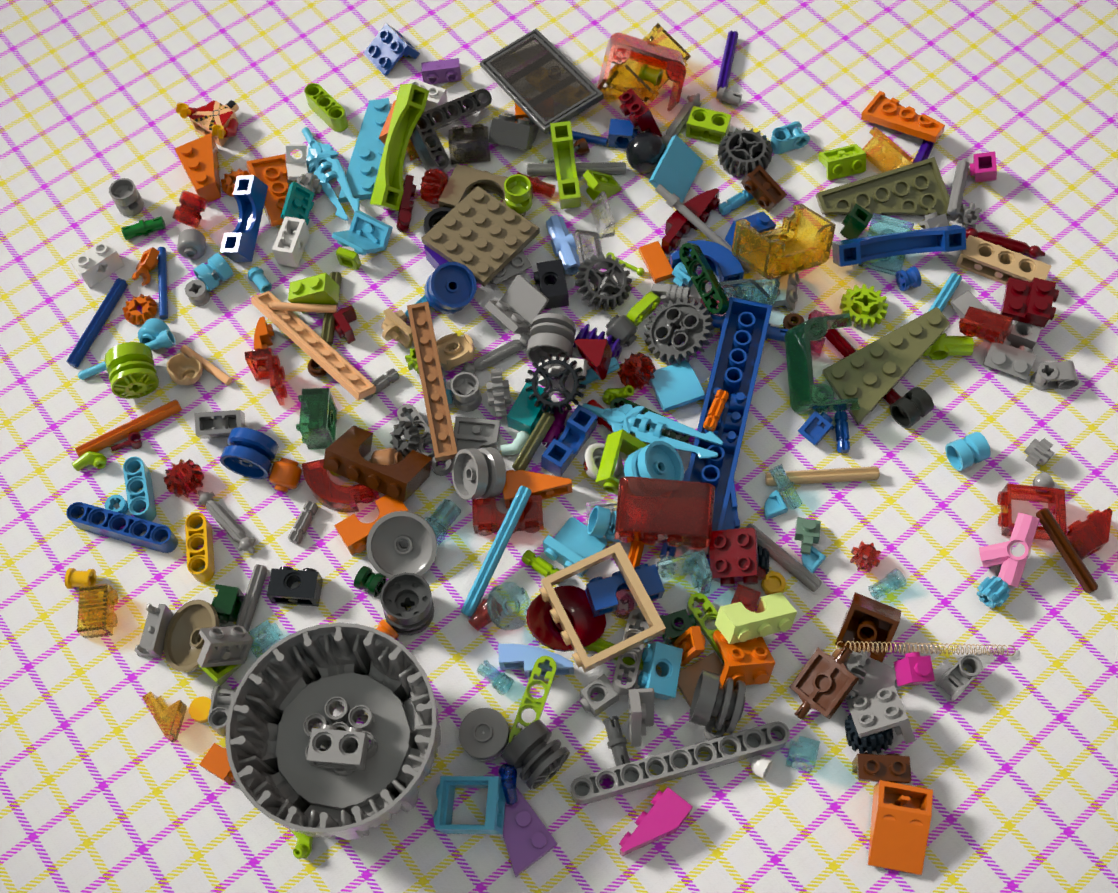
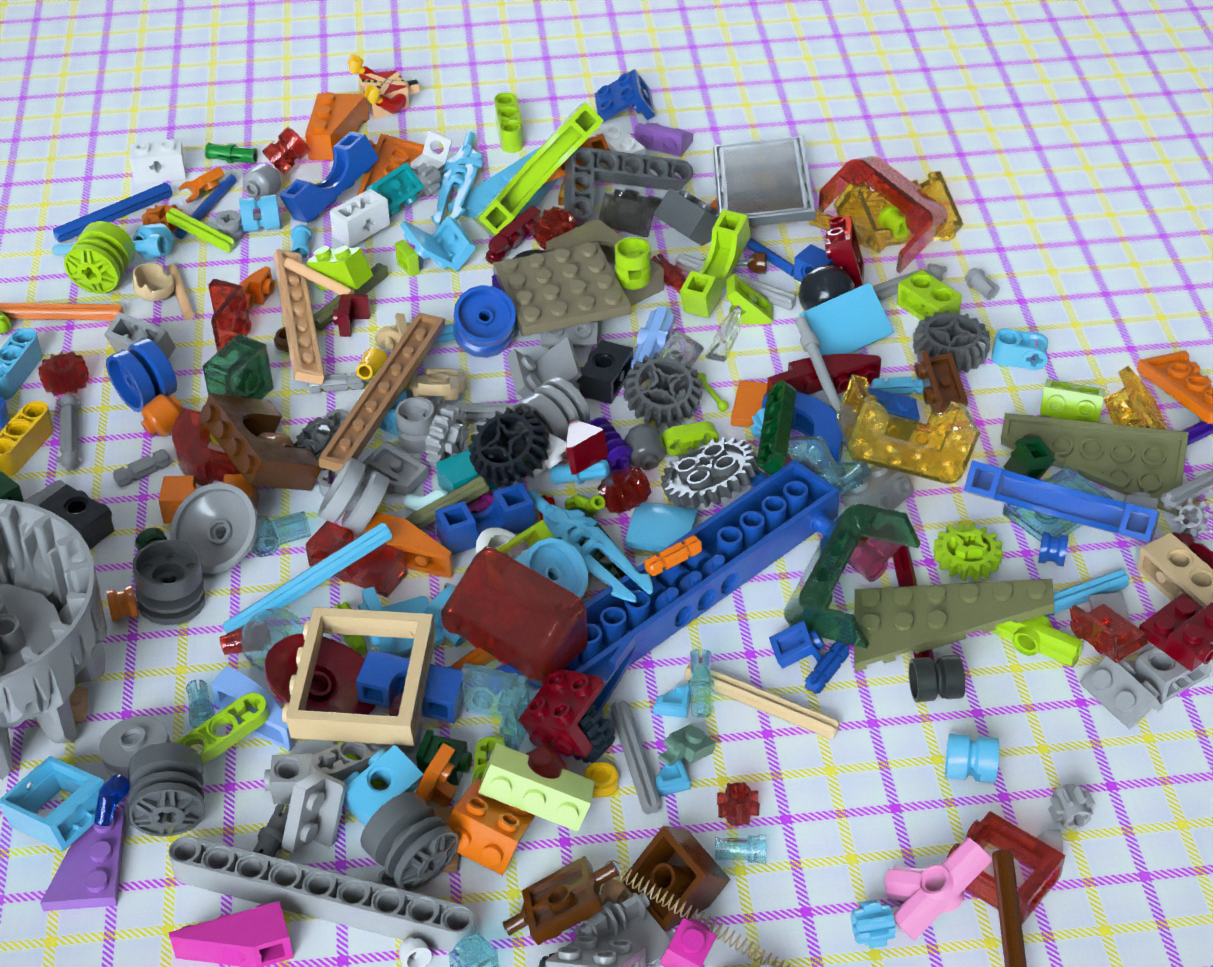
camera: 30 degrees right, 20 degrees down
light grey wheel [109,178,144,217] -> none
dark red hand [111,432,142,451] -> none
light grey hinge [651,284,690,304] -> none
dark purple axle [716,30,738,91] -> none
light grey piece [1030,360,1079,390] -> none
clear red slope [1066,508,1112,560] -> none
none -> lime axle [166,208,236,253]
none -> yellow cone [356,348,388,380]

